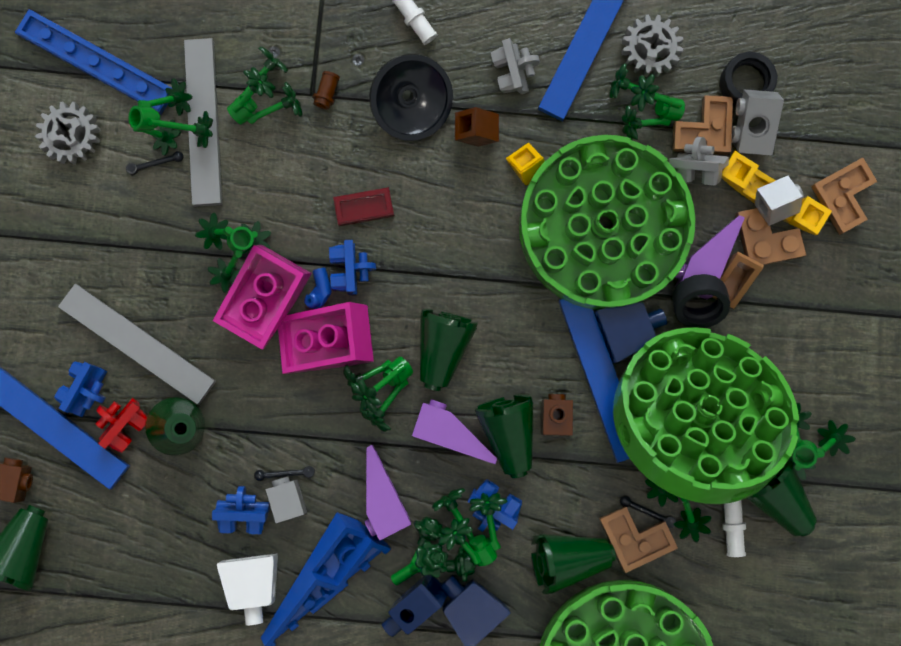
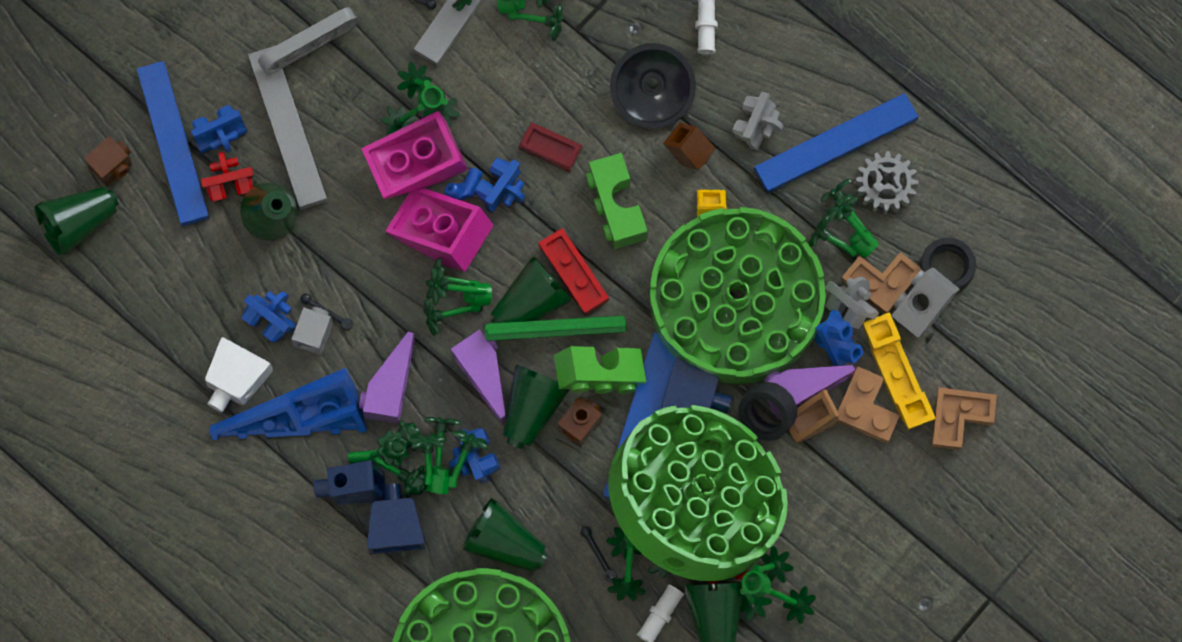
camera: 40 degrees right, 10 degrees down
reddish brown pin [312,71,340,110] -> none
medium nougat plate [599,507,678,573] -> none
brick [755,176,804,226] -> none
none -> light grey beam [258,7,358,74]
none -> green axle [484,315,627,341]
none -> red plate [538,228,609,316]
none -> bright green arch [554,346,646,394]
none -> bright green arch [585,153,648,250]
none -> blue hips [814,310,864,366]

